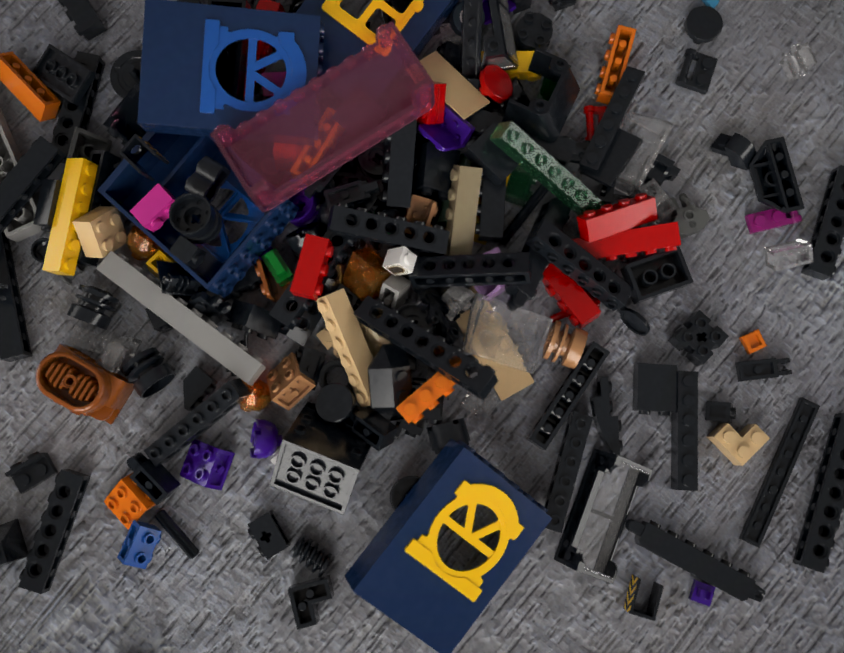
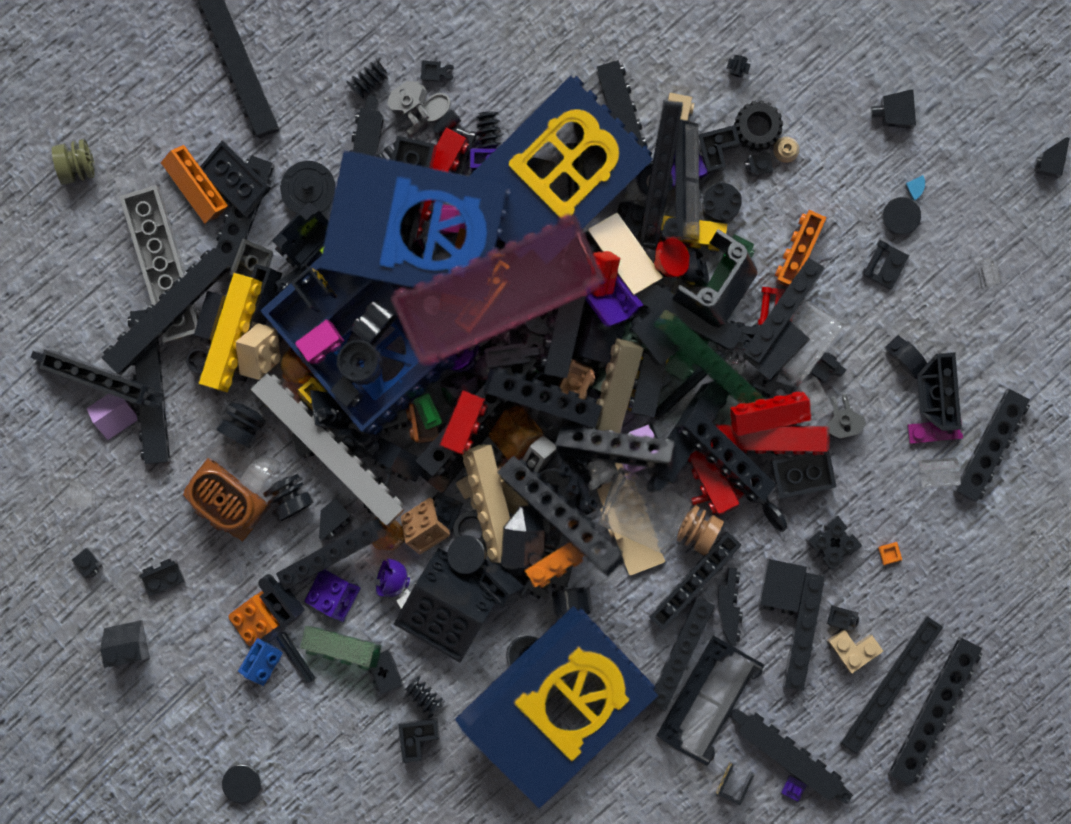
camera: 15 degrees right, 5 degrees up
black brick [18,469,91,594] -> none
white brick [382,246,417,276] -> none
black hinge [735,358,792,382] -> none
none -> clear green brick [300,626,382,670]

